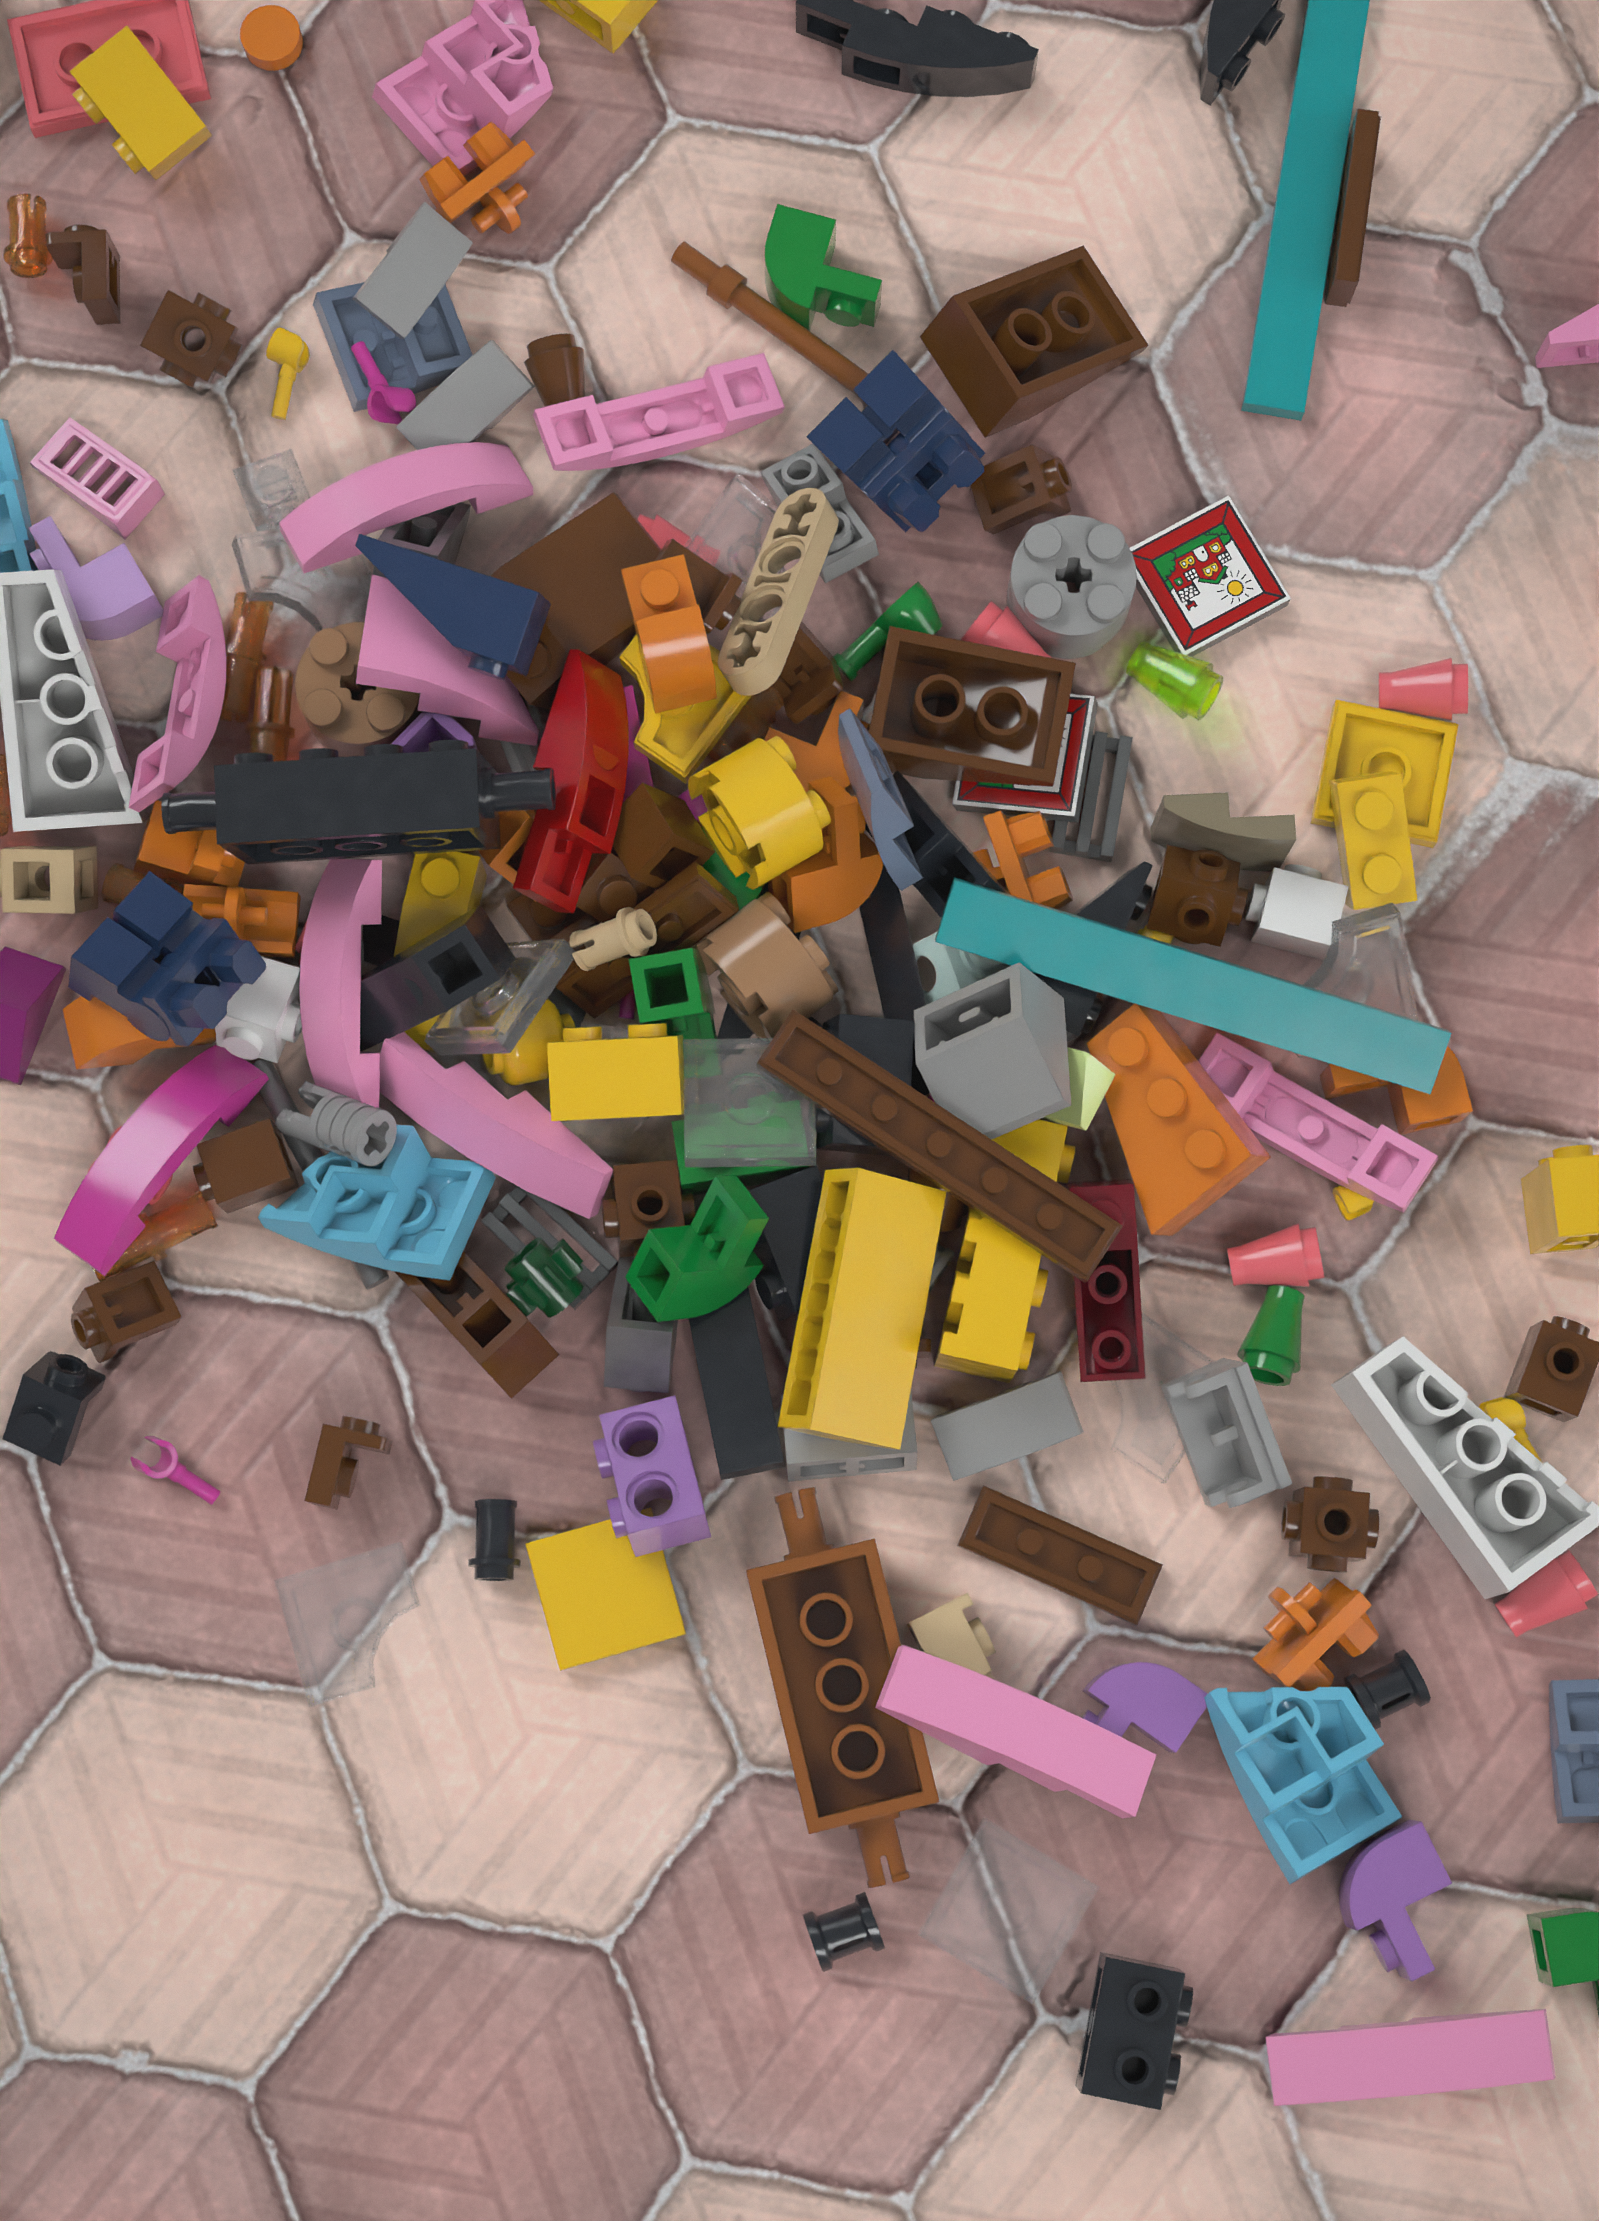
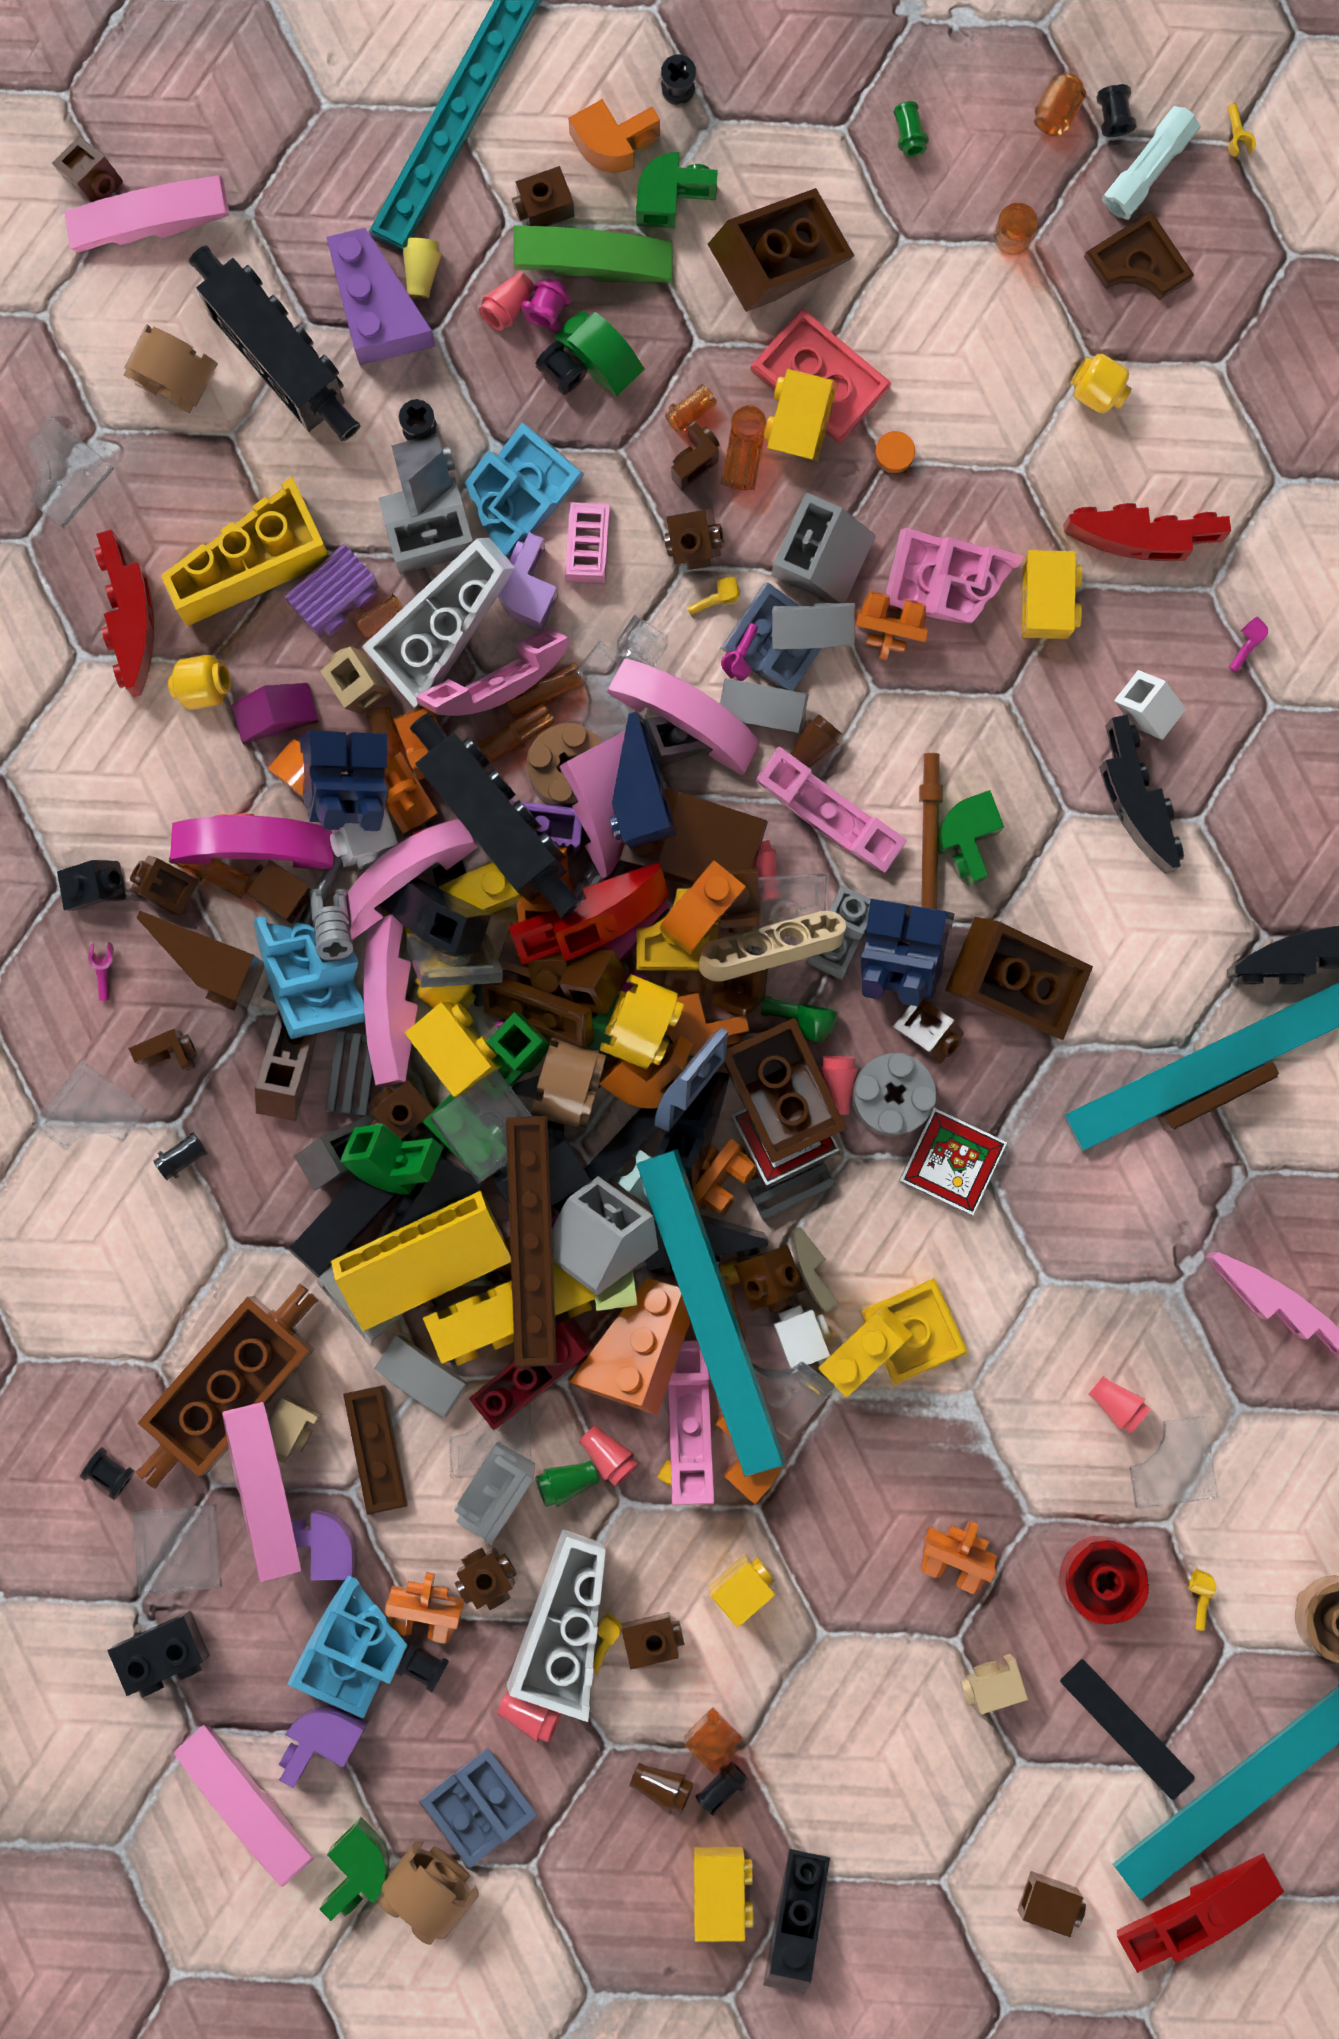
camera: 50 degrees right, 5 degrees up
dark green gear [504,1237,584,1318] -> none
yellow tile [525,1507,686,1671] -> none
tan pin [569,907,657,971] -> none
medium lavender brick [593,1395,711,1557] -> none
clear neon green cone [1126,641,1224,720] -> none
coral cone [1379,658,1468,720] -> none
none -> reddish brown slope [137,911,264,1011]
none -> clear orange piece [721,405,766,491]
none -> light grey slope [771,492,876,603]

